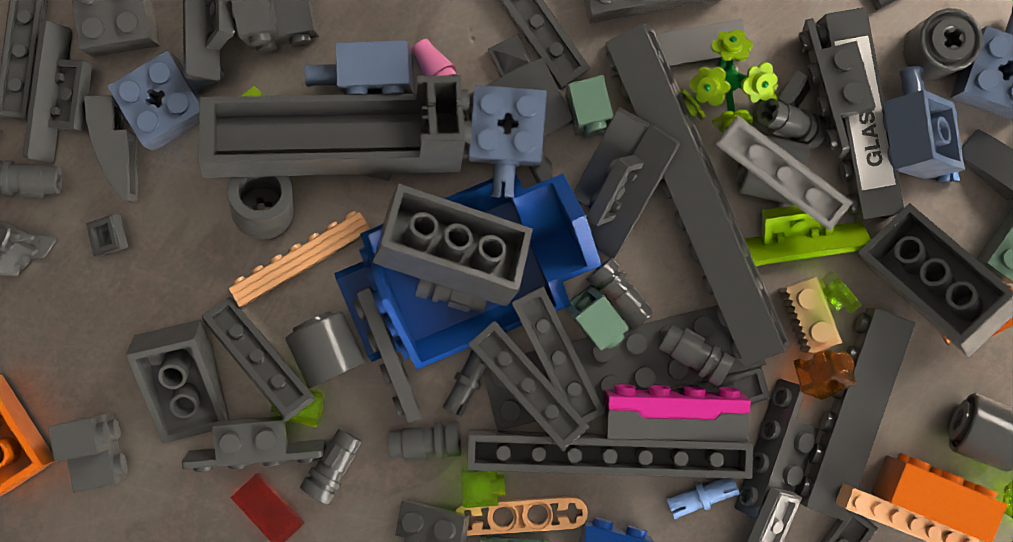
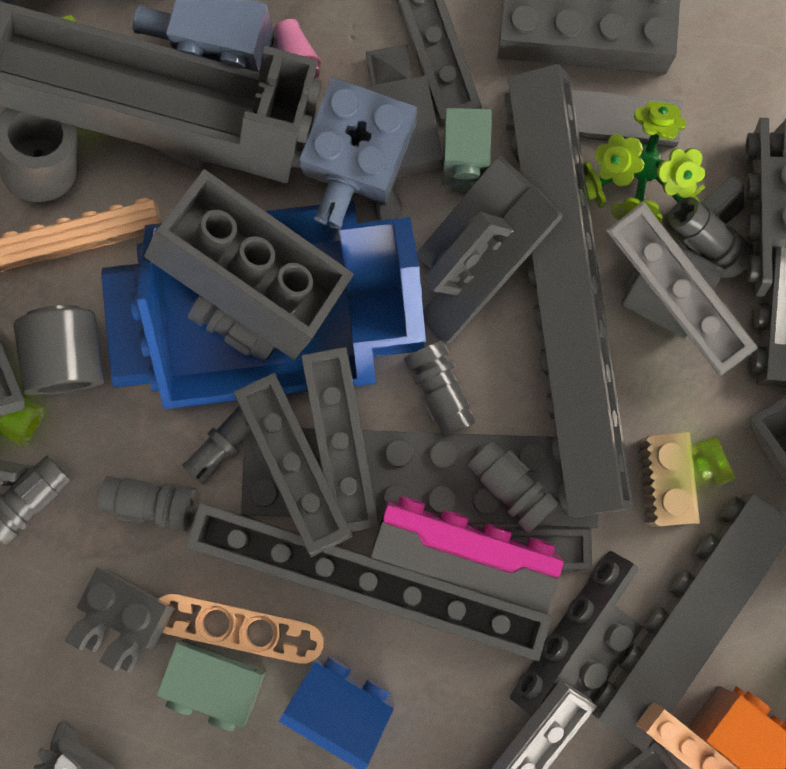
camera: 20 degrees right, 5 degrees down
dark grey plate [354,286,422,424] -> none
clear neon green brick [461,467,505,508] -> none
sand green brick [565,285,629,351] -> none
light blue pin [666,478,740,520] -> none
lime bracket [744,205,871,266] -> none
clear orange brick [794,350,856,400] -> none

